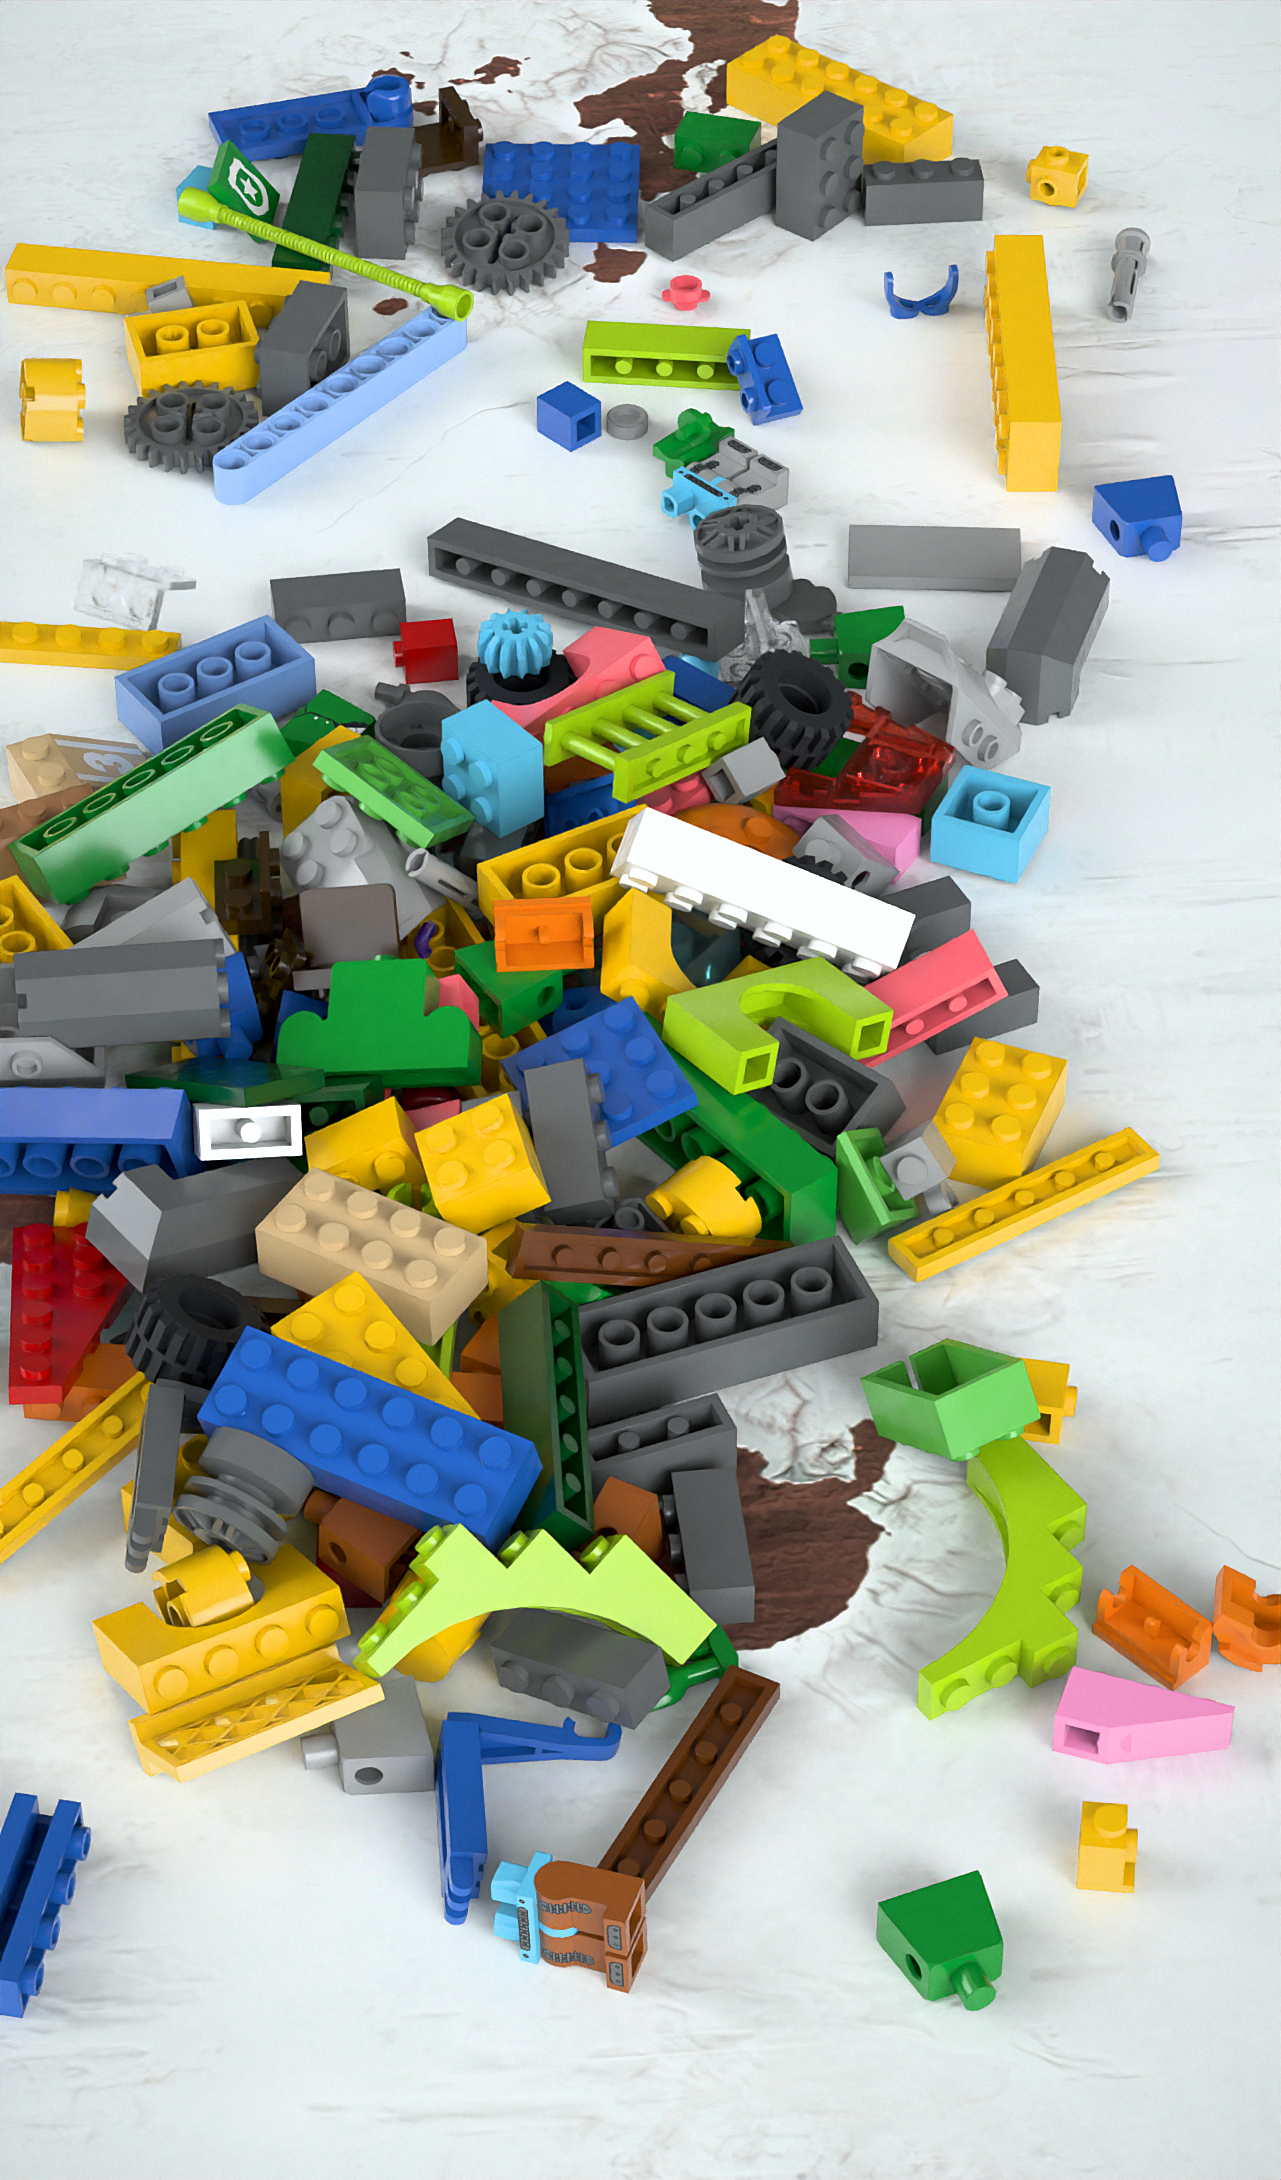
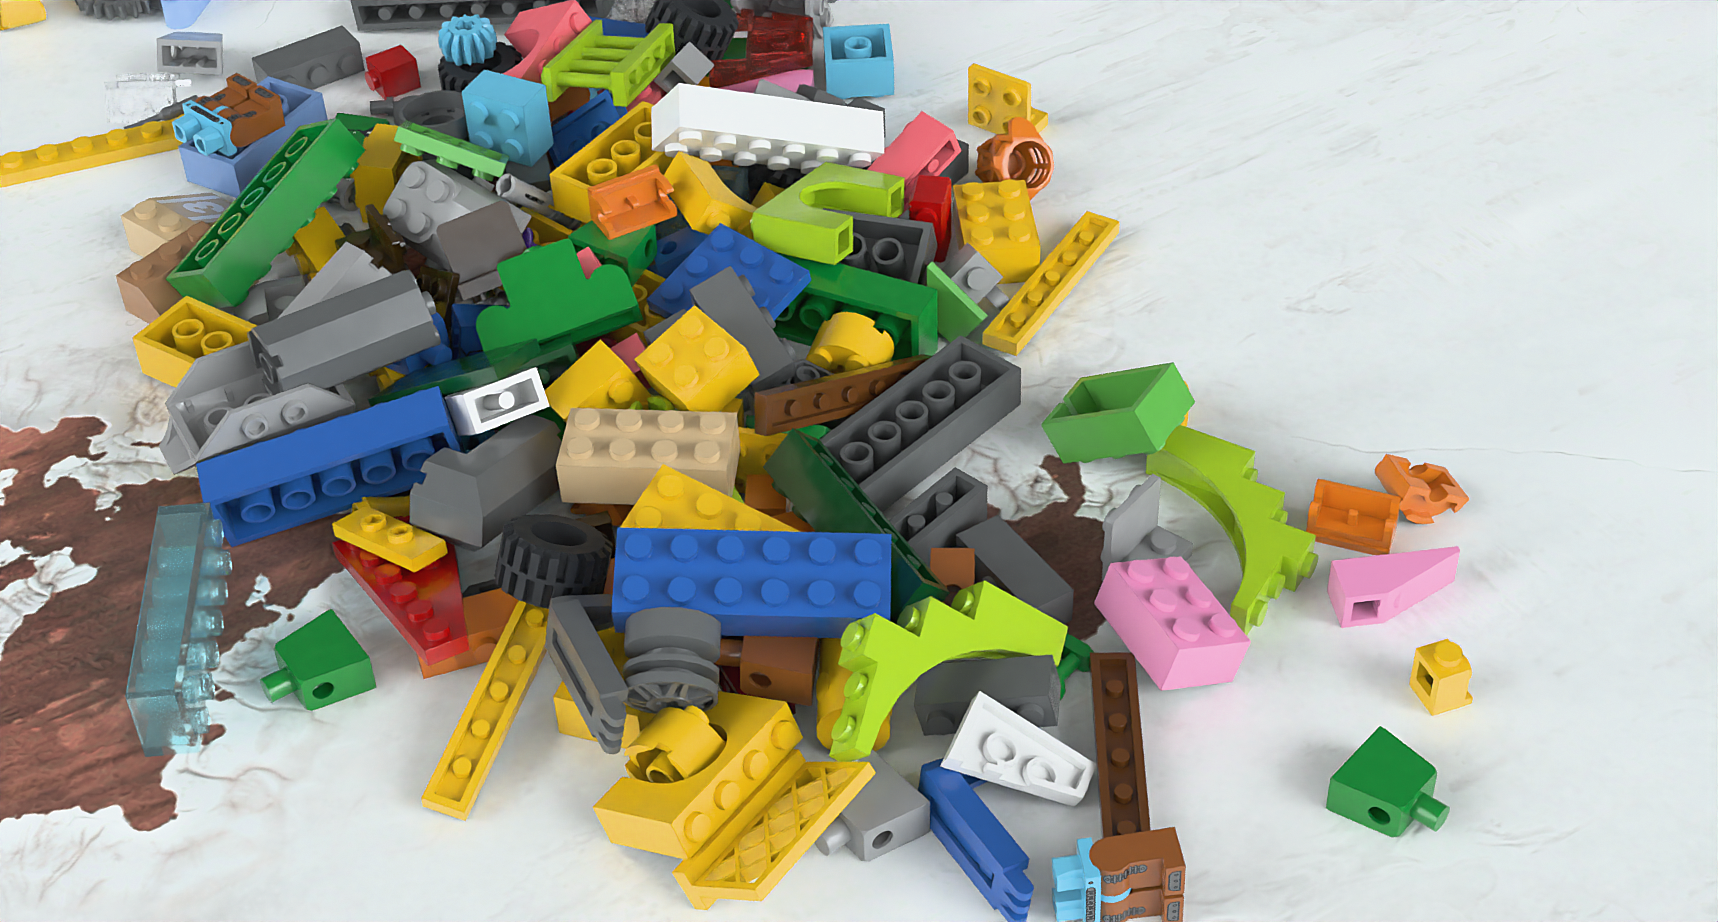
camera: 25 degrees left, 0 degrees up
none -> dark grey piece [123,95,199,129]
none -> light grey torso [156,31,223,75]
none -> hips [172,73,286,157]
none -> yellow plate [332,505,448,572]
none -> dark grey tile [796,84,847,106]
none -> red brick [908,175,952,263]
none -> white wing [940,691,1097,807]
none -> yellow bracket [968,63,1048,134]
none -> orange piece [975,117,1054,200]
none -> bright pink brick [1094,556,1251,691]
none -> light grey bracket [1101,474,1193,581]

